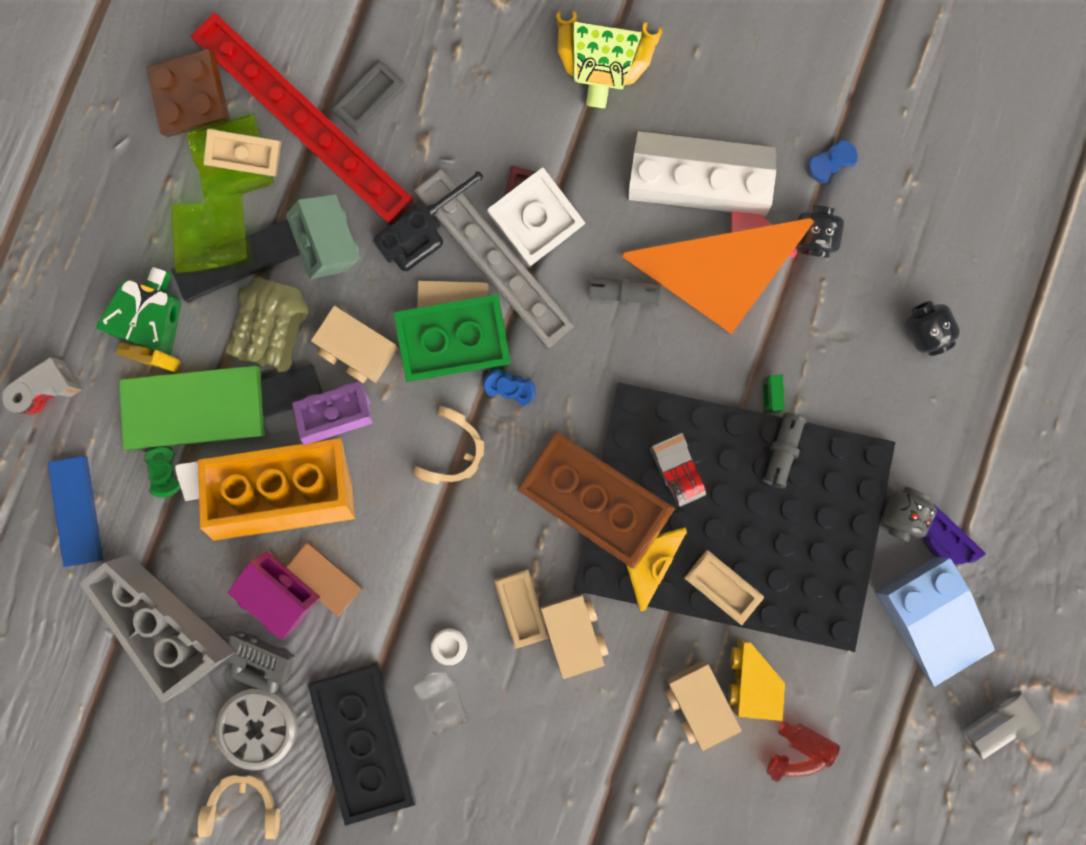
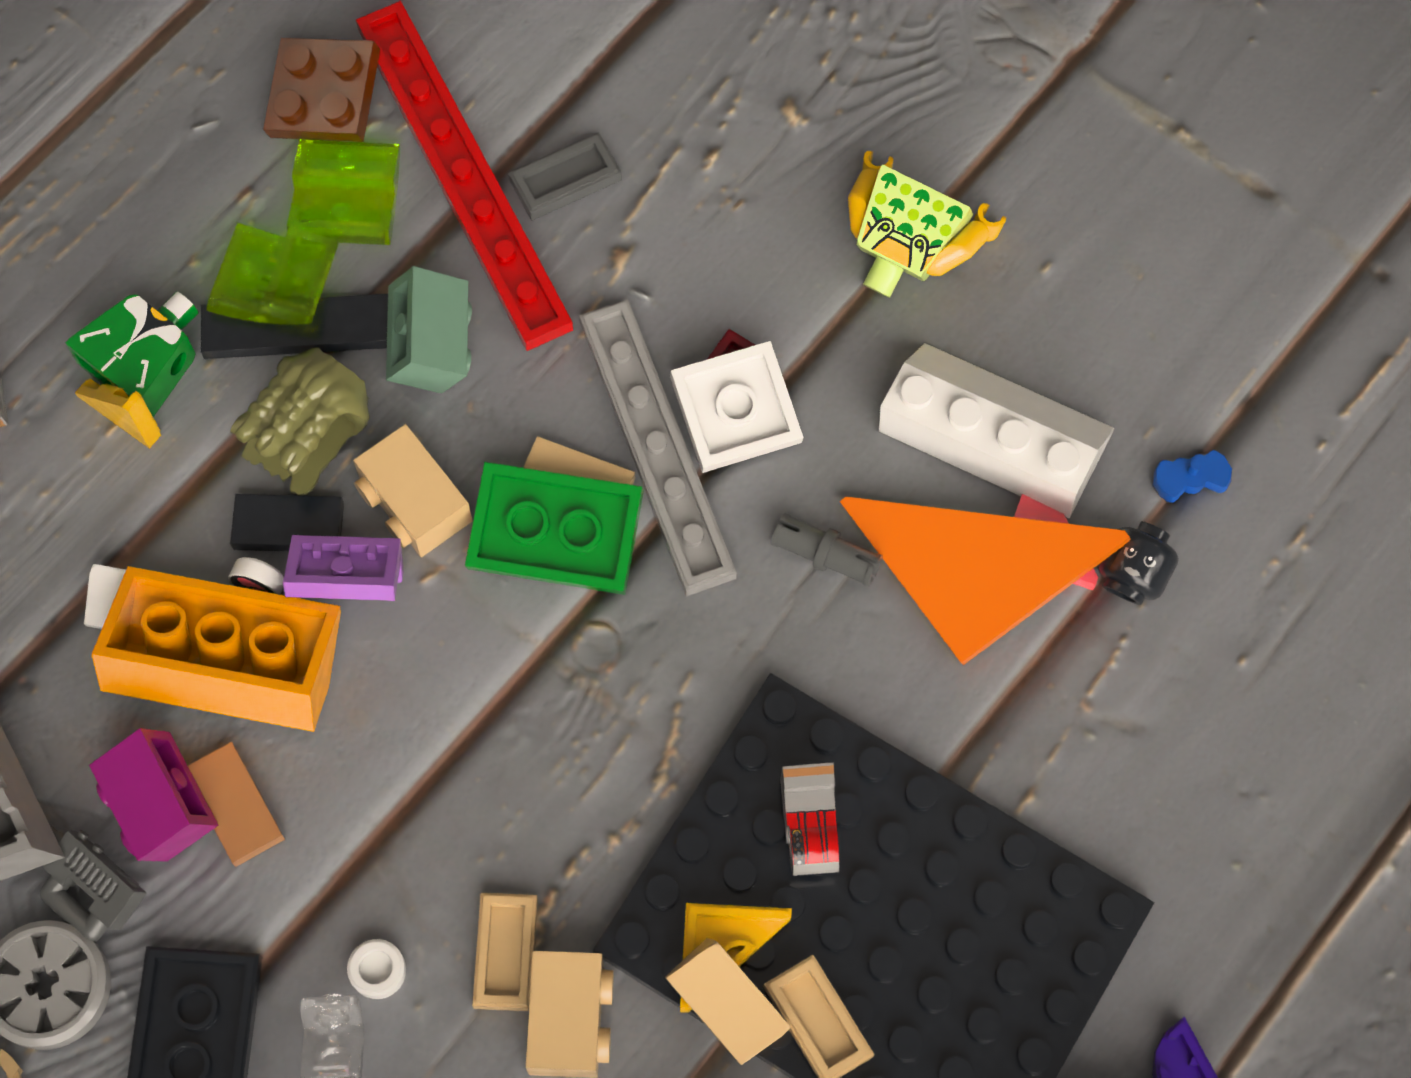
camera: 15 degrees right, 15 degrees down
bright green tile [119,366,265,450] -> none
green piece [144,447,181,498] -> none
tan plate [204,129,281,177] -> none
black piece [372,171,483,271] -> none
tan piece [412,406,484,484] -> none
blue piece [483,368,536,406] -> none
dark orange tile [518,431,675,569] -> none
green tile [762,374,785,414] -> none
dark grey pin [763,412,807,488] -> none
dark grey head [882,486,937,542] -> none
black head [905,301,960,356] -> none
none -> white tile [228,557,284,595]
none -> tan slope [665,938,791,1065]

